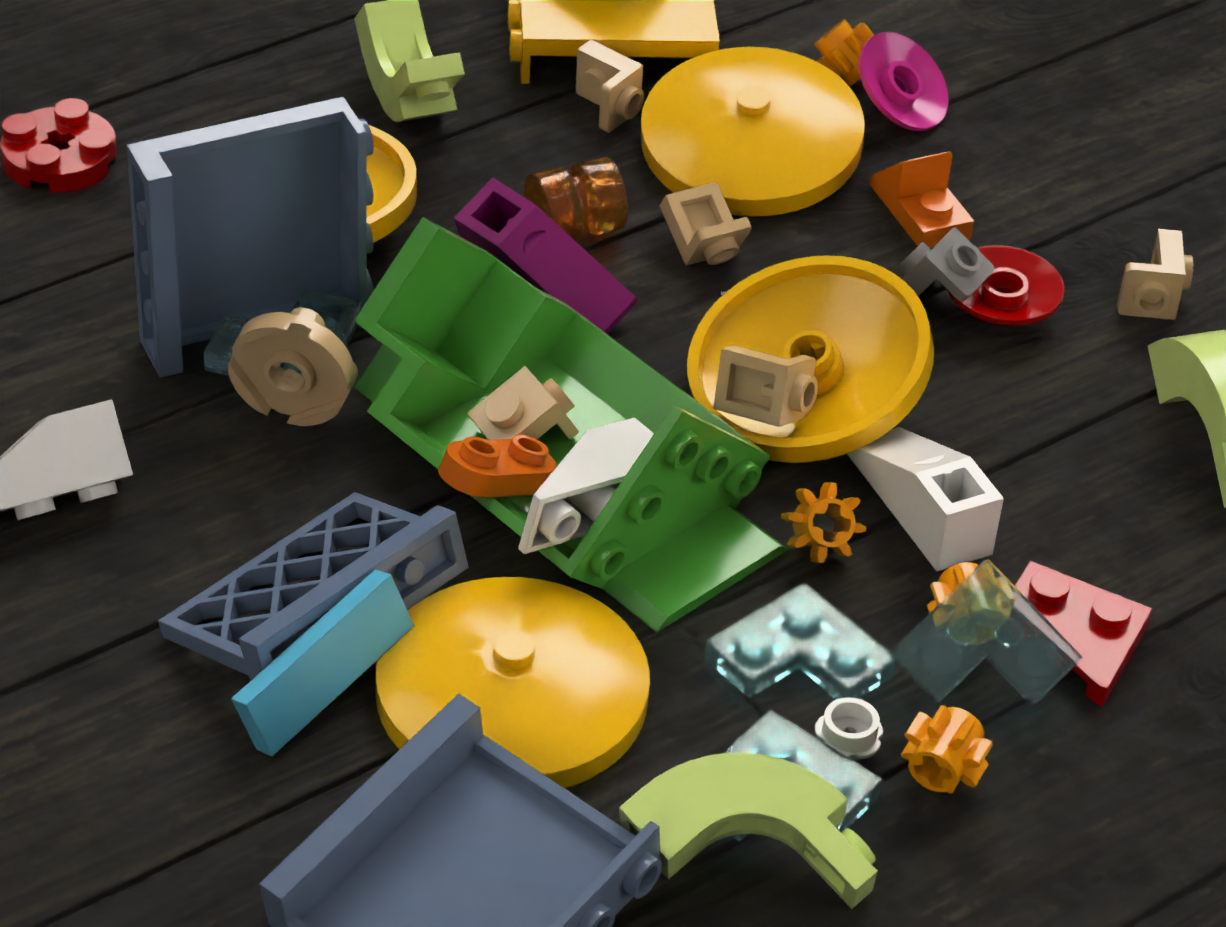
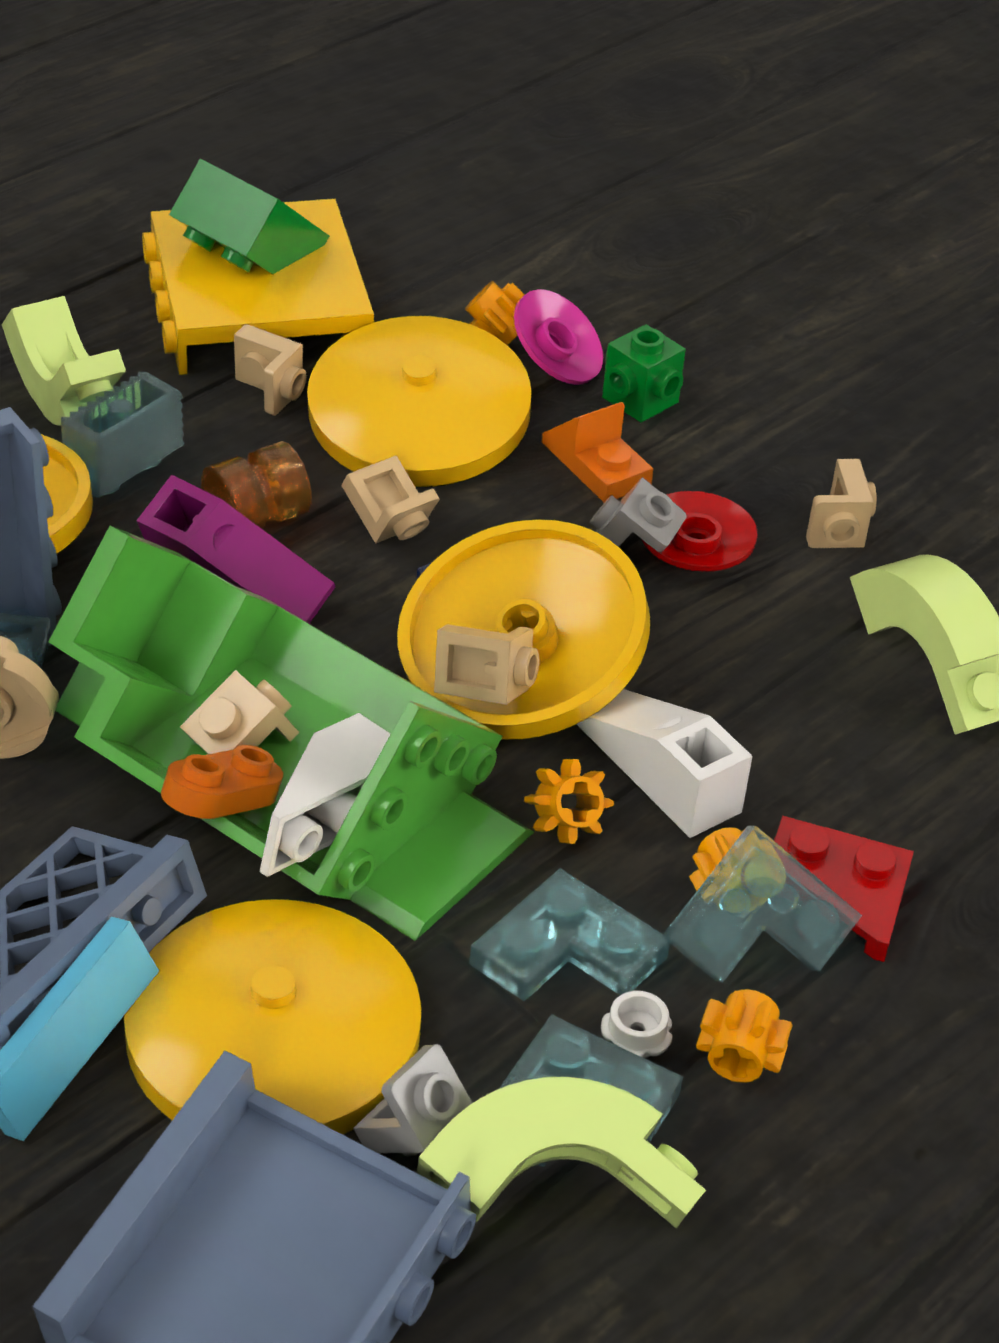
camera: 10 degrees left, 0 degrees up
none -> clear light blue brick [61,371,184,498]
none -> light grey bracket [353,1044,472,1156]
none -> green brick [602,324,686,423]

